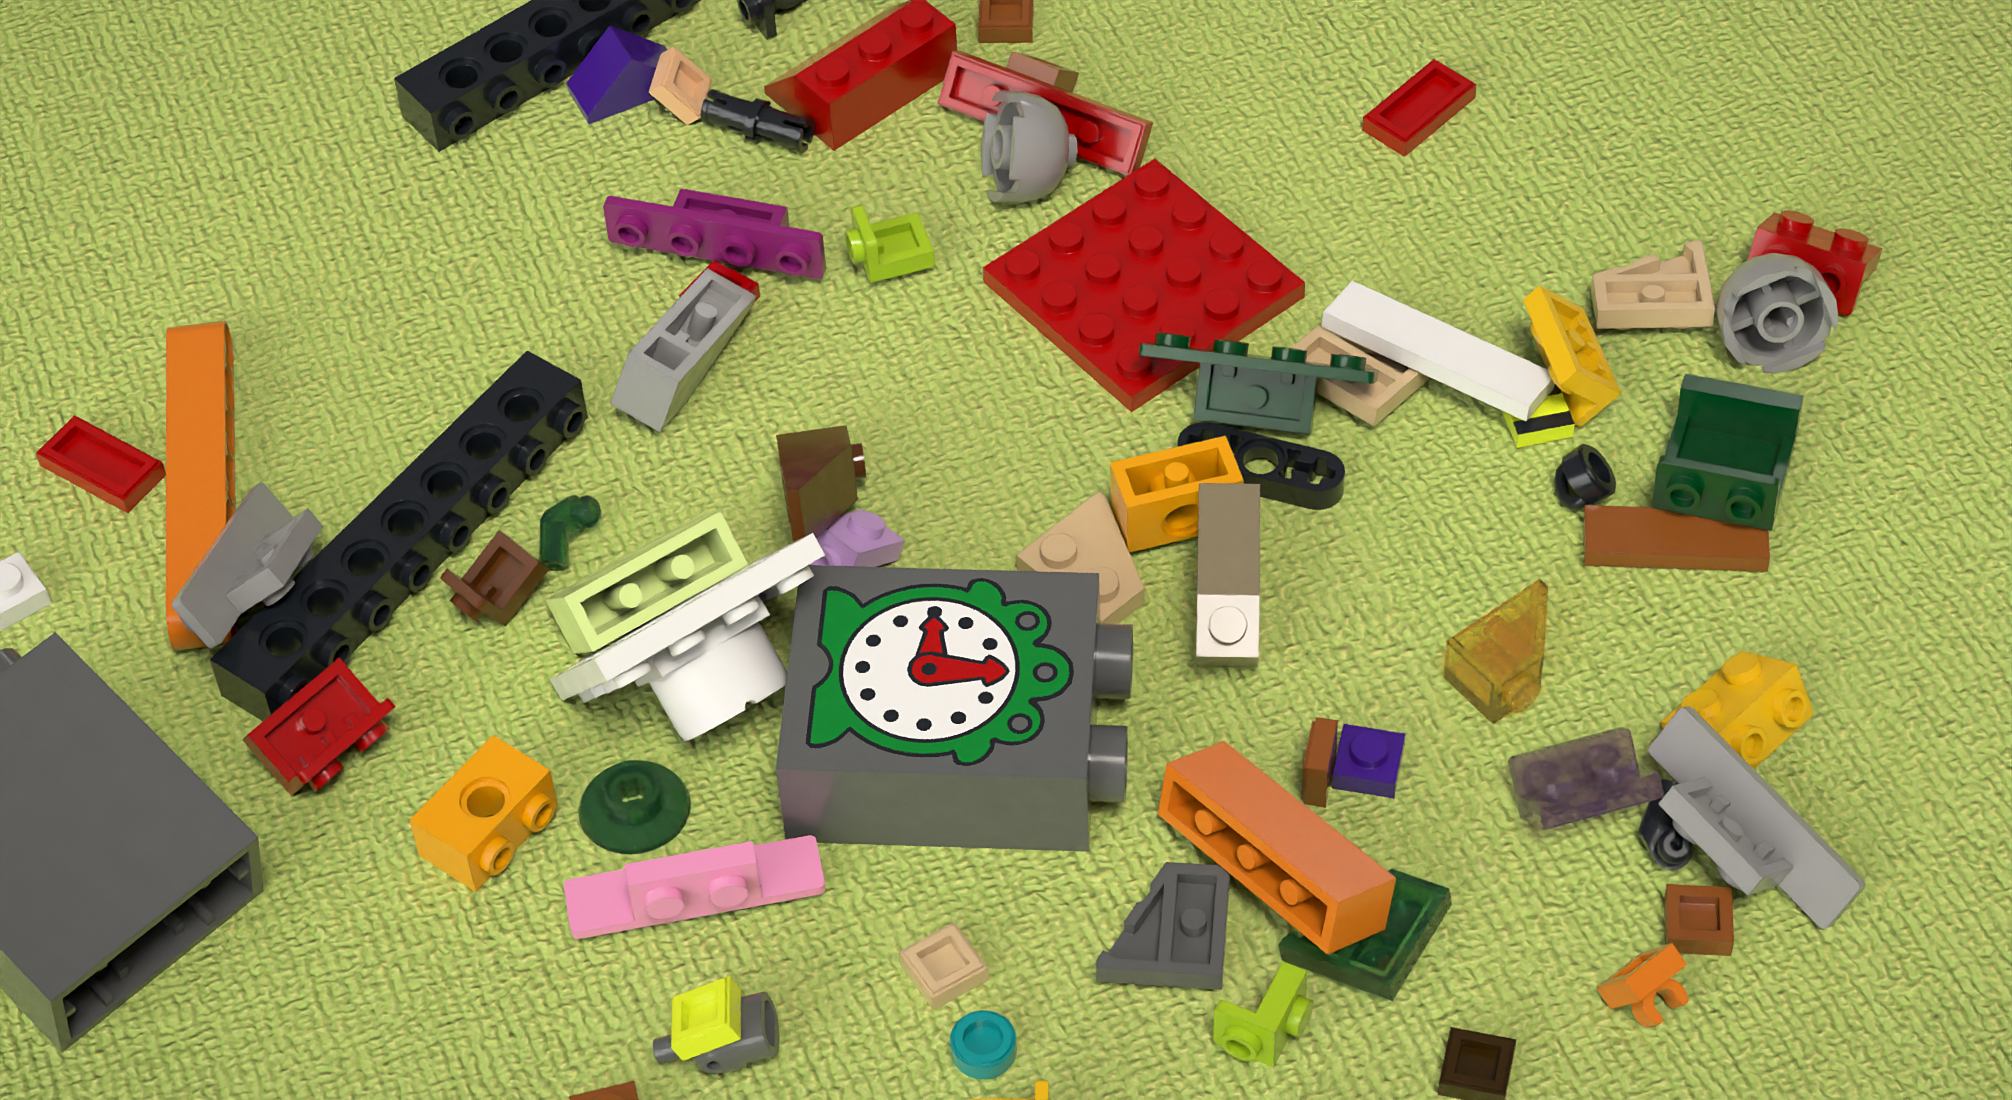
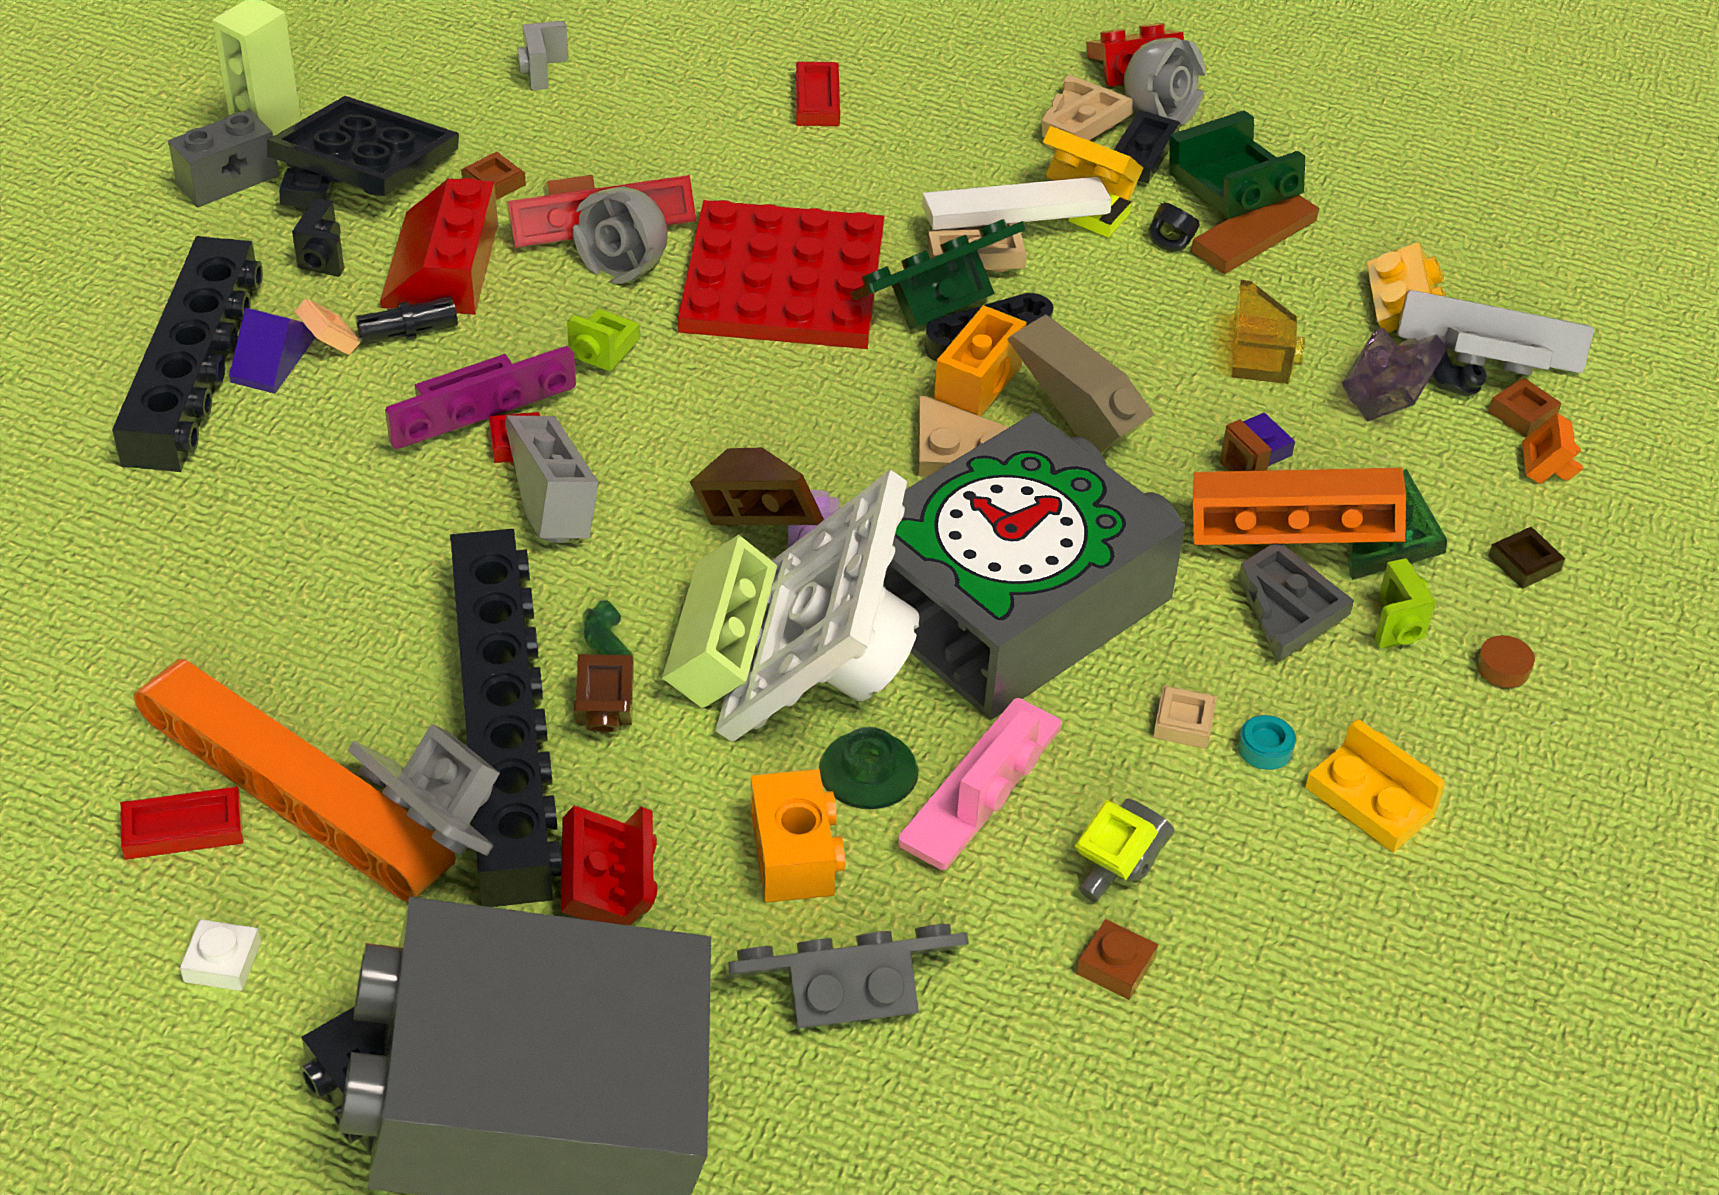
camera: 50 degrees left, 5 degrees down
none -> dark grey bracket [724,924,969,1029]
none -> black plate [1114,110,1180,184]

